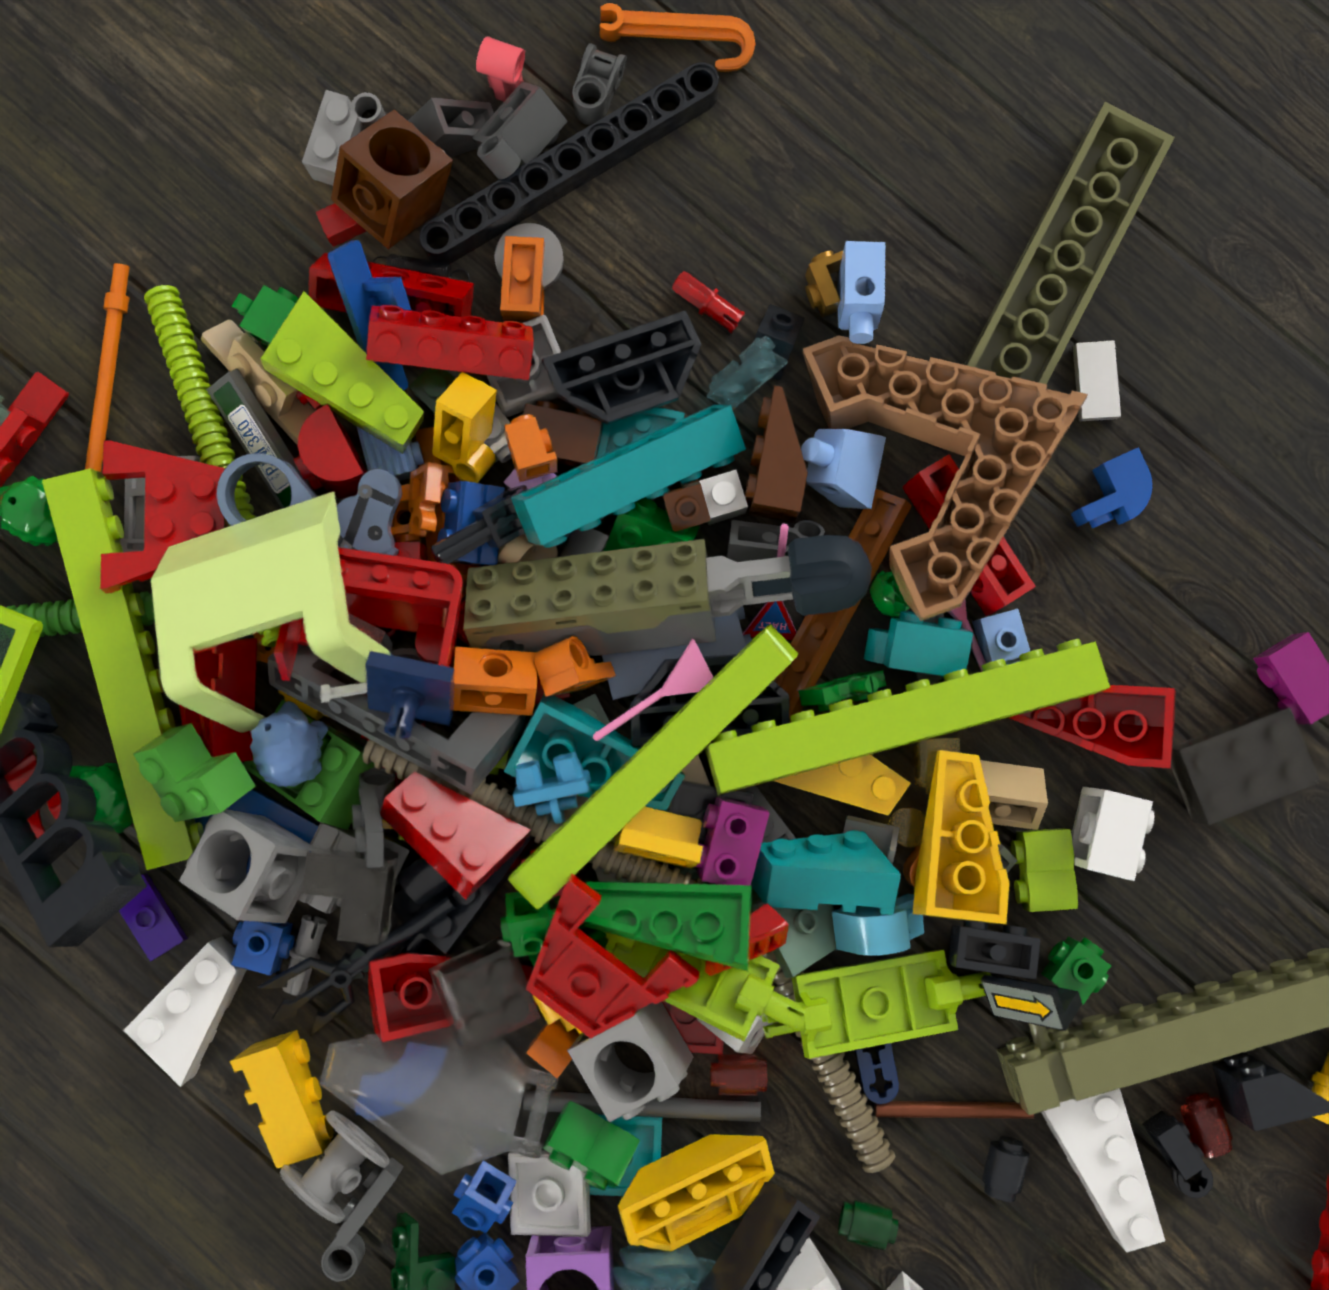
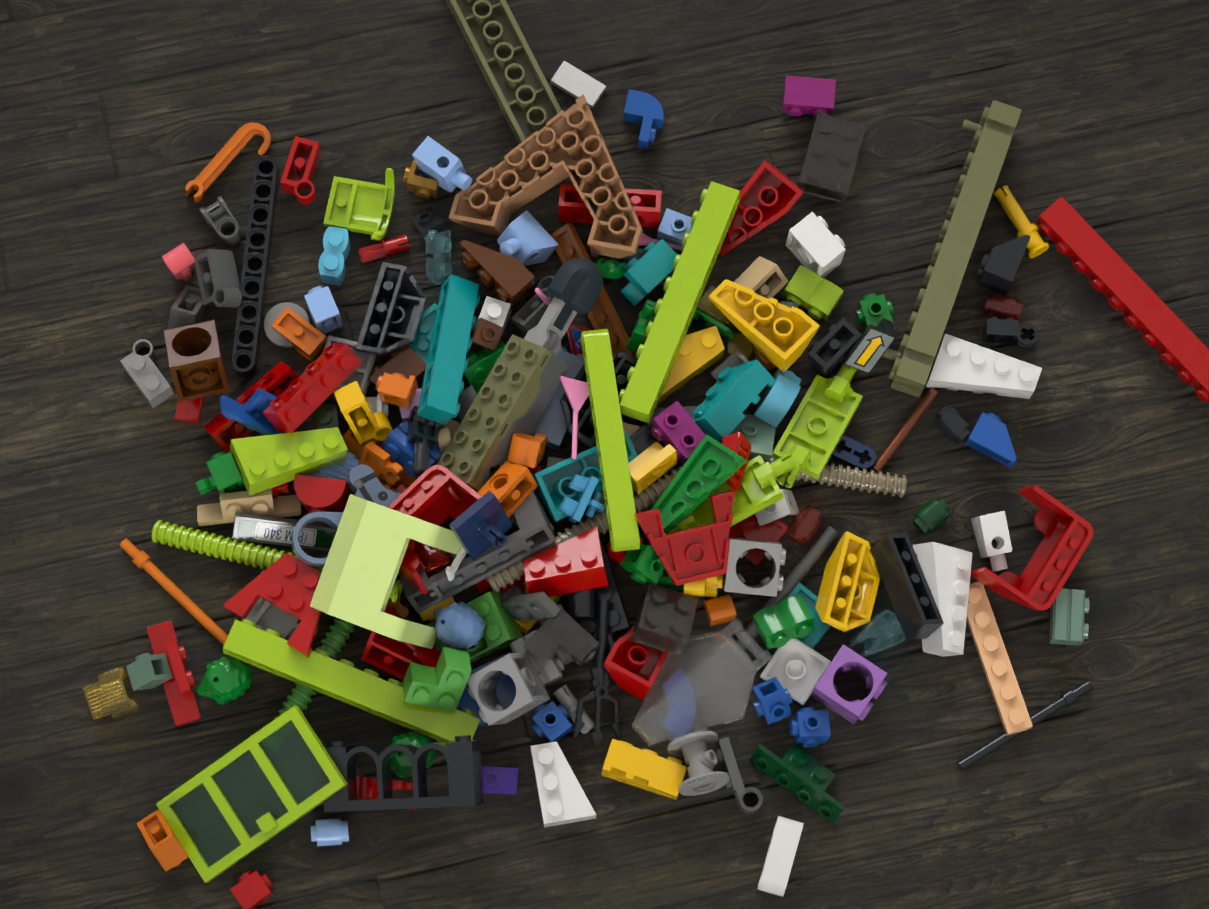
camera: 60 degrees left, 10 degrees down
none -> red hinge [280,136,322,205]
none -> light blue brick [304,286,343,335]
none -> medium azure brick [318,226,350,286]
none -> lime piece [323,168,395,241]
none -> green piece [692,309,735,340]
none -> blue slope [966,413,1017,468]

